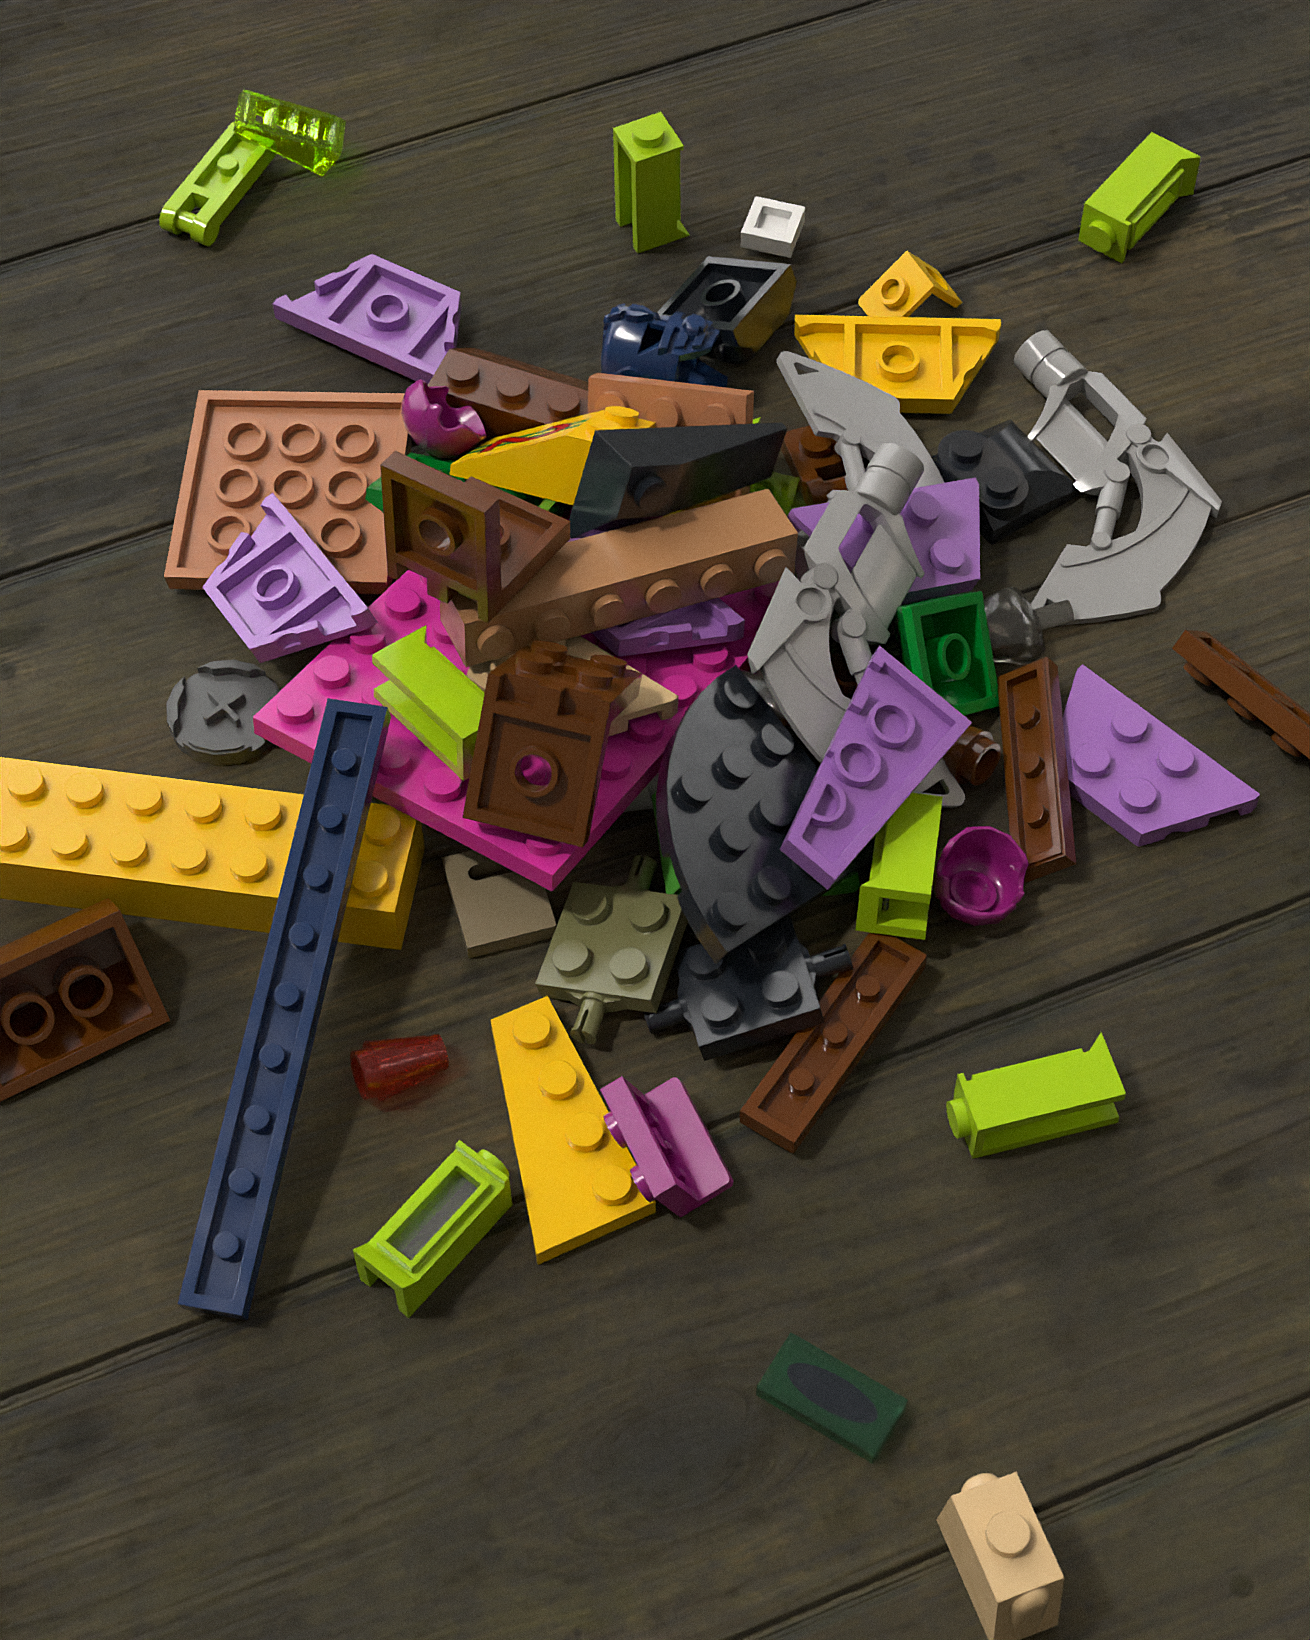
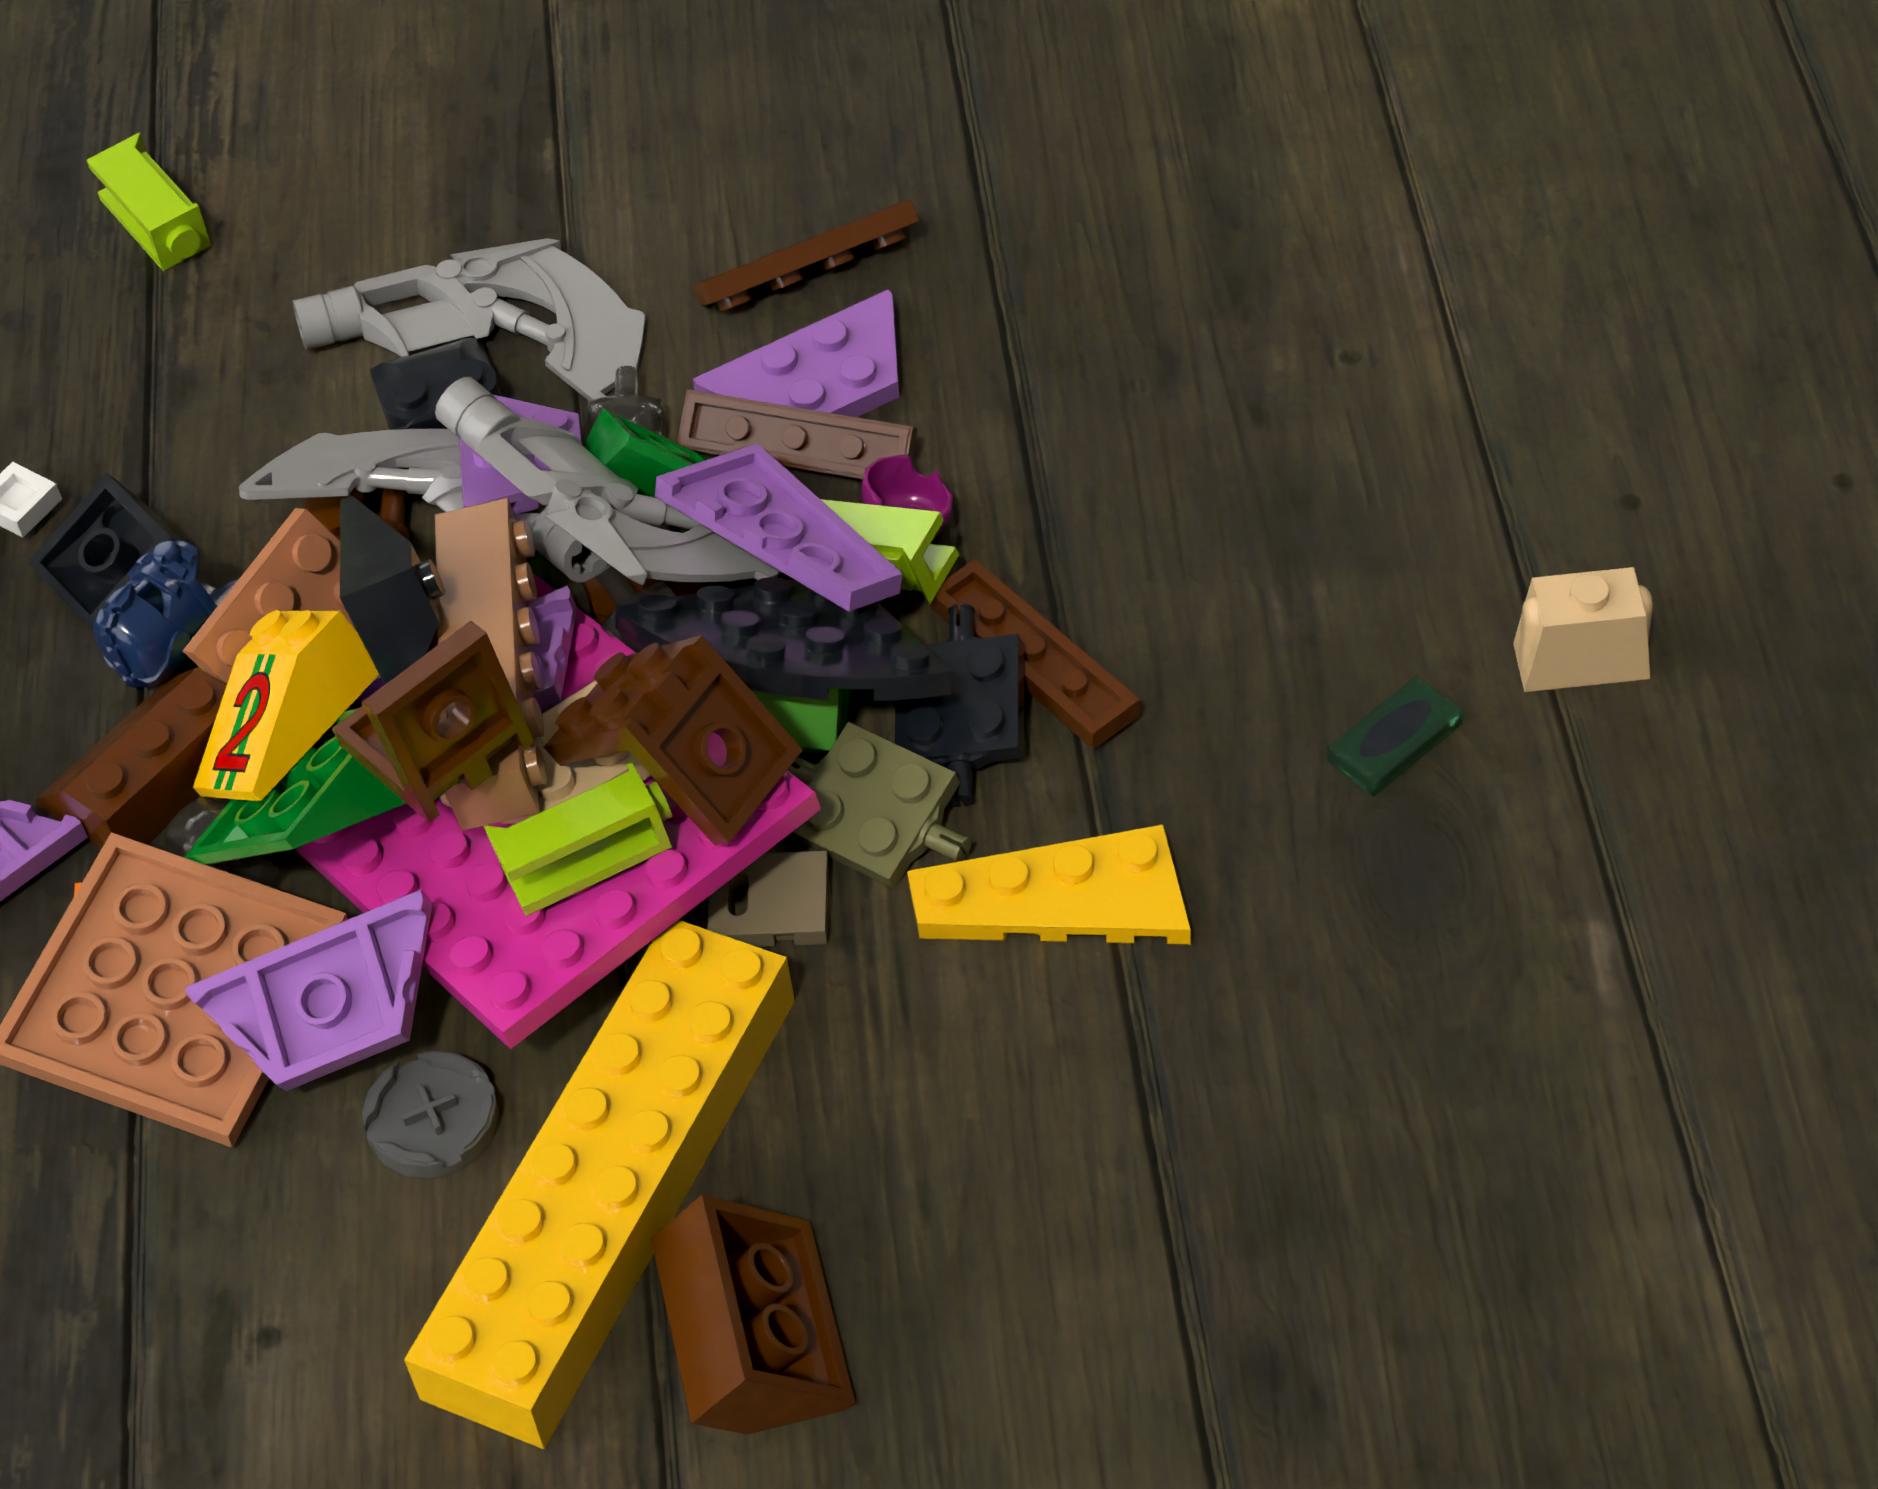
camera: 70 degrees left, 5 degrees down
dark blue plate [178,698,391,1320] -> none
clear red cone [350,1033,449,1102] -> none
lime window [352,1140,513,1318] -> none
magenta hair [401,380,486,458] -> none
magenta bracket [600,1076,734,1218] -> none
yellow wing [794,315,1001,414] -> none
yellow bracket [858,251,962,317] -> none
lime window [946,1032,1126,1159] -> none

